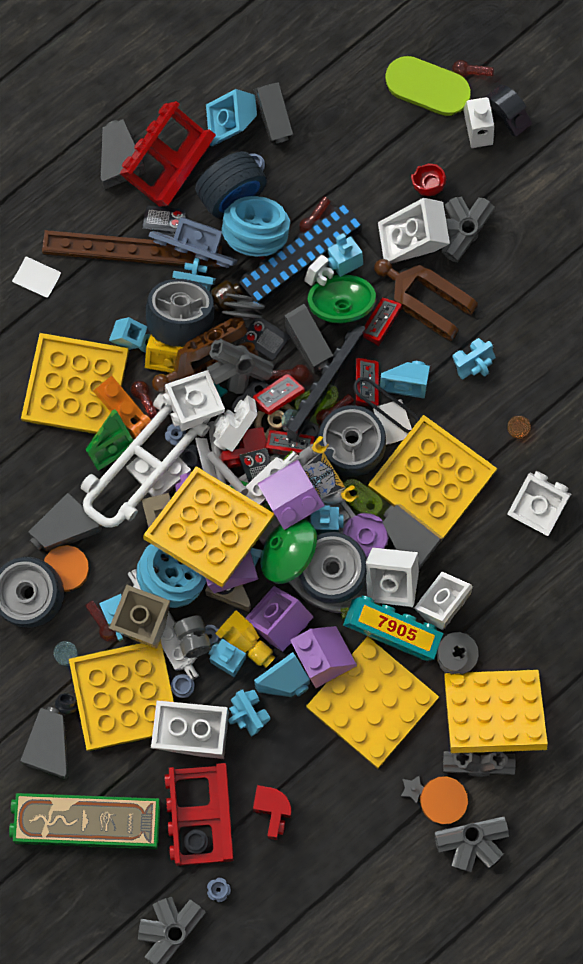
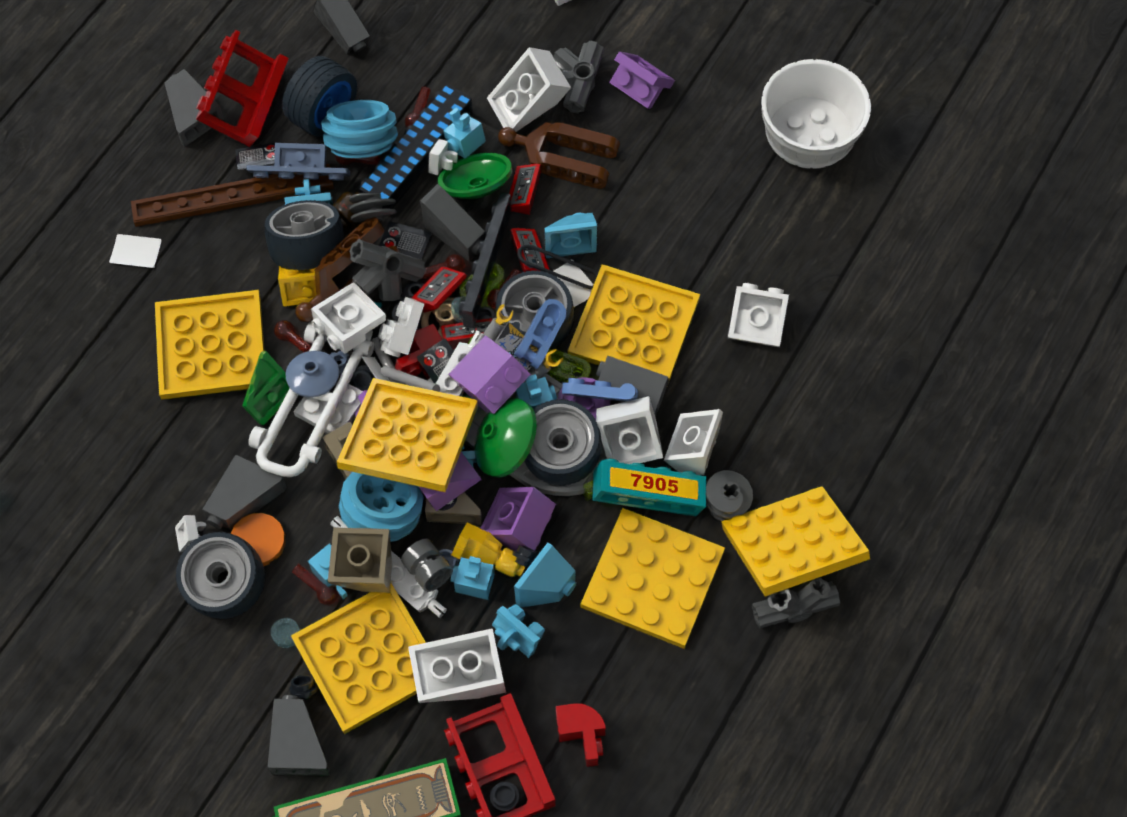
camera: 20 degrees left, 10 degrees down
orange plate [93,375,151,439] -> none
medium azure brick [109,317,151,353] -> none
sand blue plate [171,674,194,698] -> none
medium azure slope [206,89,257,146] -> none
medium lavender slope [290,626,357,688] -> none
dark grey piece [401,776,424,804] -> none
red hair [411,163,447,197] -> none
orange tile [420,777,468,824] -> none
dark grey piece [434,816,509,872] -> none
medium azure hips [453,338,496,380] -> none
clear orange plate [507,416,531,439] -> none
none -> white tile [175,515,206,552]
none -> sand blue dish [286,351,339,397]
none -> black plate [512,545,539,567]
none -> medium blue plate [514,299,566,369]
none -> medium blue plate [562,378,639,402]
none -> medium lavender bracket [609,51,675,109]

